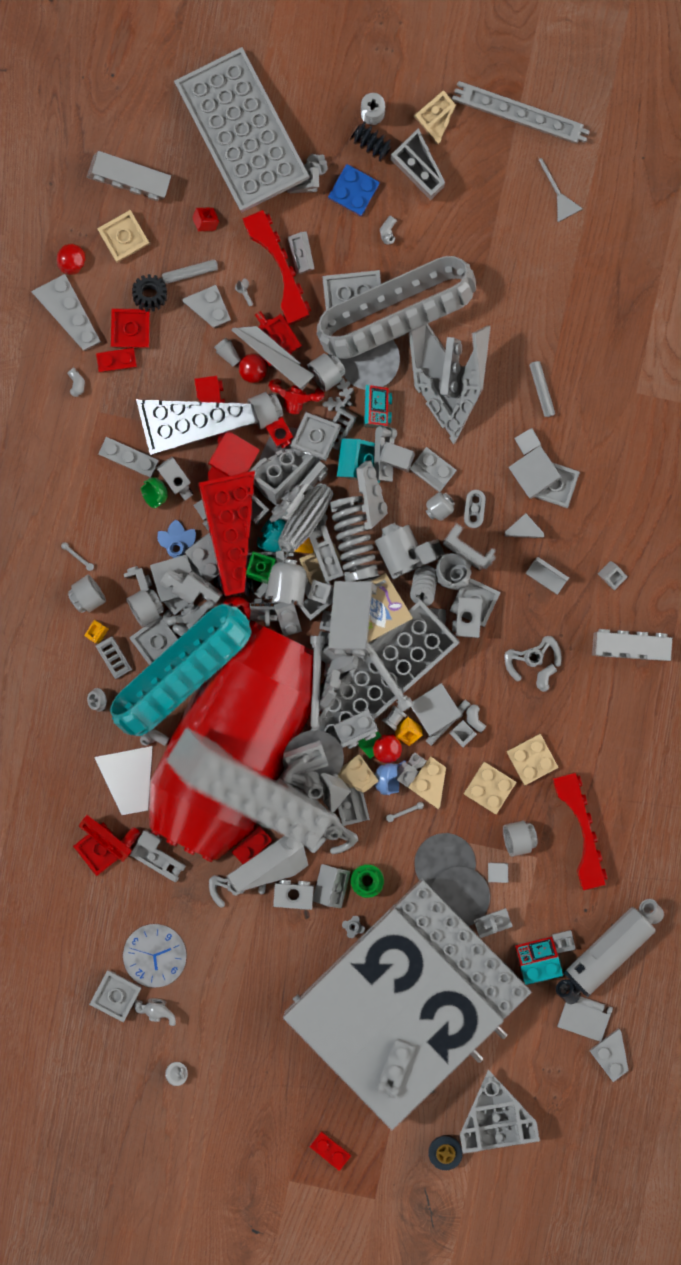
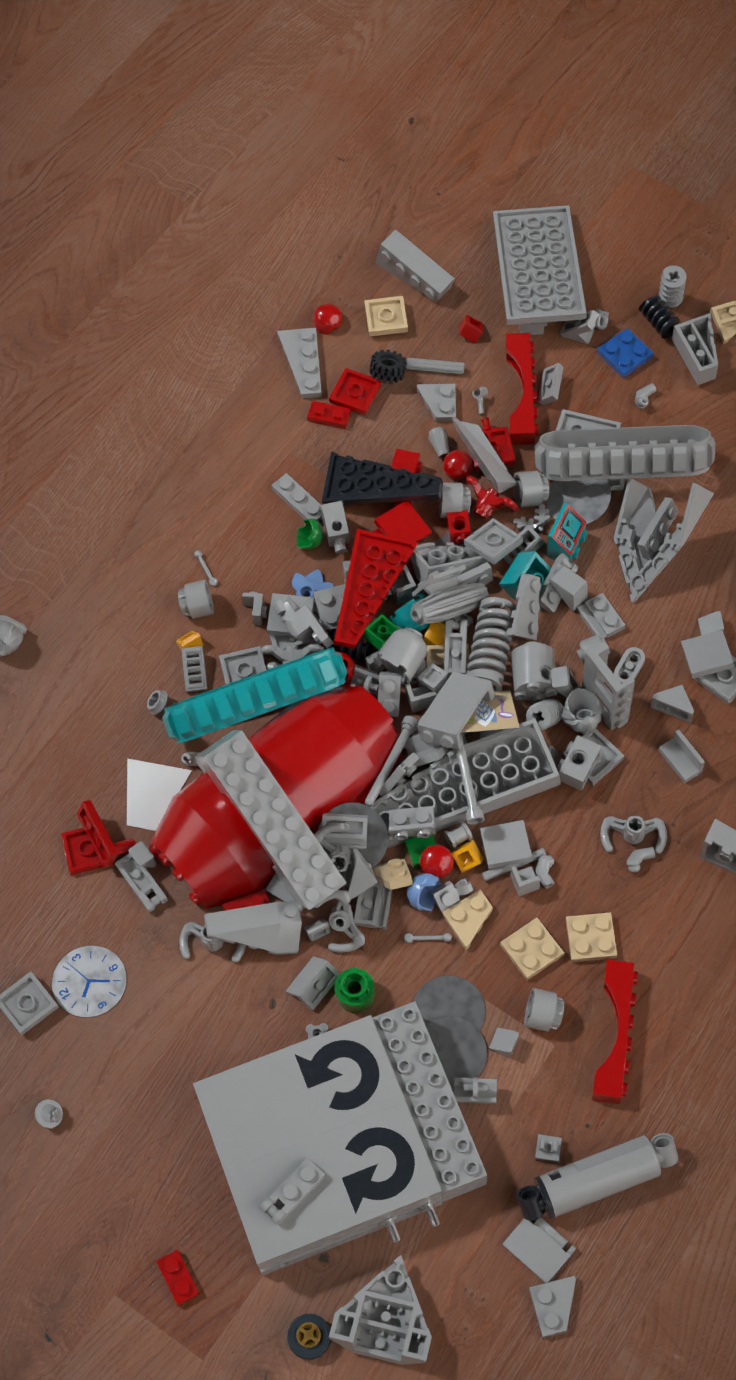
camera: 25 degrees right, 25 degrees down
light grey arm [67,368,85,397] -> none
light grey piece [126,589,164,627] -> none
light grey piece [134,998,176,1026] -> none
light grey brick [273,879,314,910] -> none
slope [515,936,563,985] -> none

